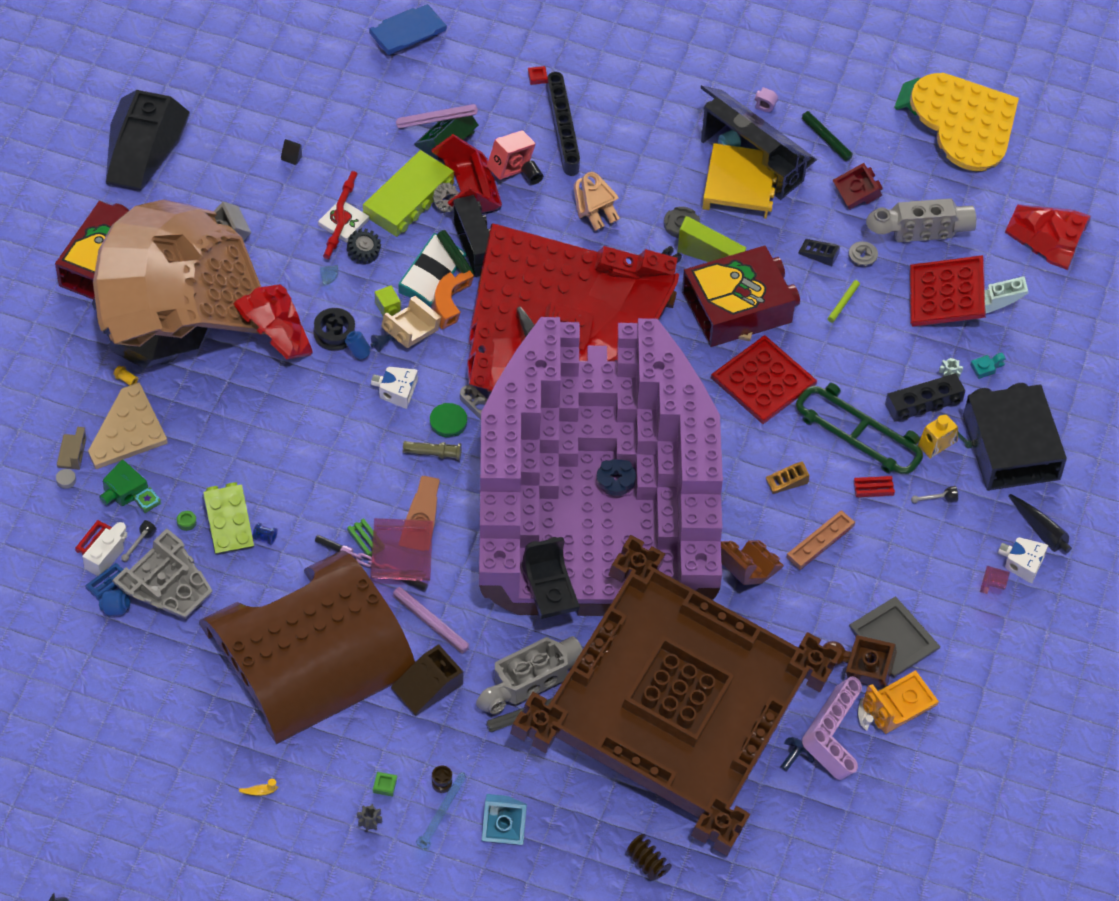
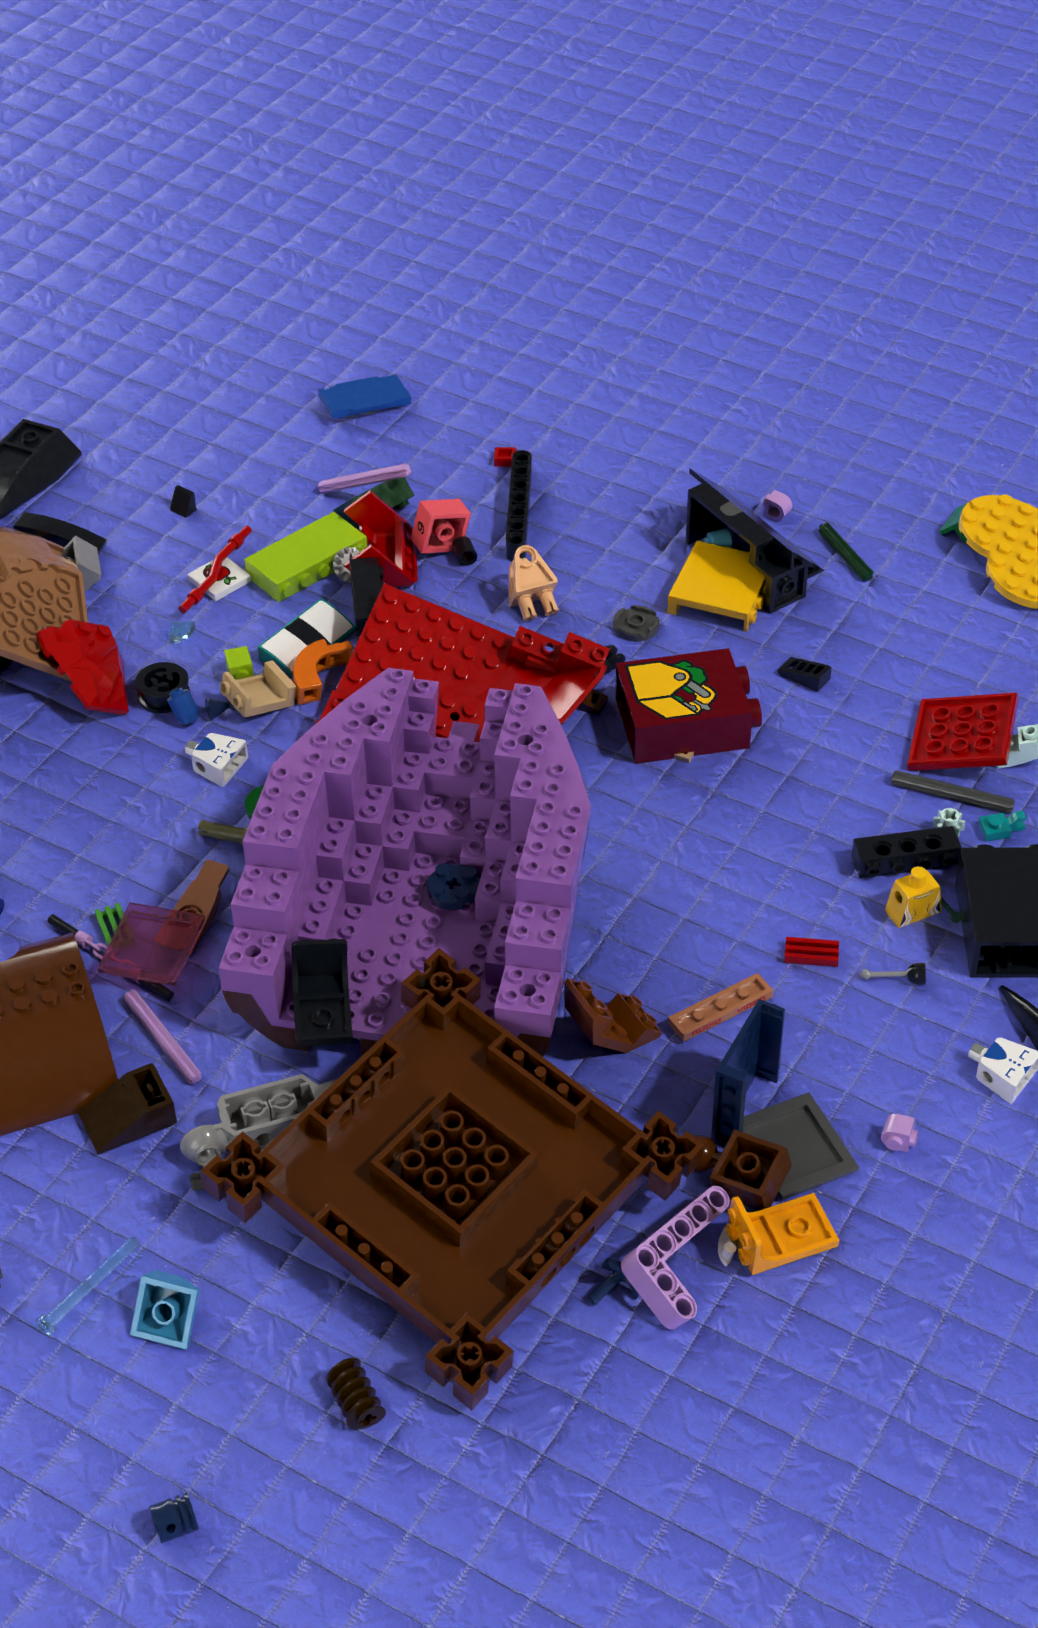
camera: 15 degrees right, 10 degrees down
black wheel [346,228,381,264] -> none
bright green tile [373,772,397,797] -> none
dark brown wheel [432,765,452,793] -> none
dark green axle [437,230,474,274] -> none
lime slope [677,216,747,262] -> none
red tile [711,335,817,424] -> none
pearl gold slope [766,461,809,494] -> none
dark green bar [796,383,923,474] -> none
lime bar [827,280,860,323] -> none
dark red plate [833,163,883,209] -> none
light grey gear [849,242,878,267] -> none
light grey brick [866,198,976,242] -> none
clear pink panel [980,566,1010,594] -> none
none -> black slope [13,512,107,555]
none -> dark blue panel [711,999,785,1148]
none -> lavender plate [881,1114,919,1153]
none -> dark grey axle [891,770,1015,813]

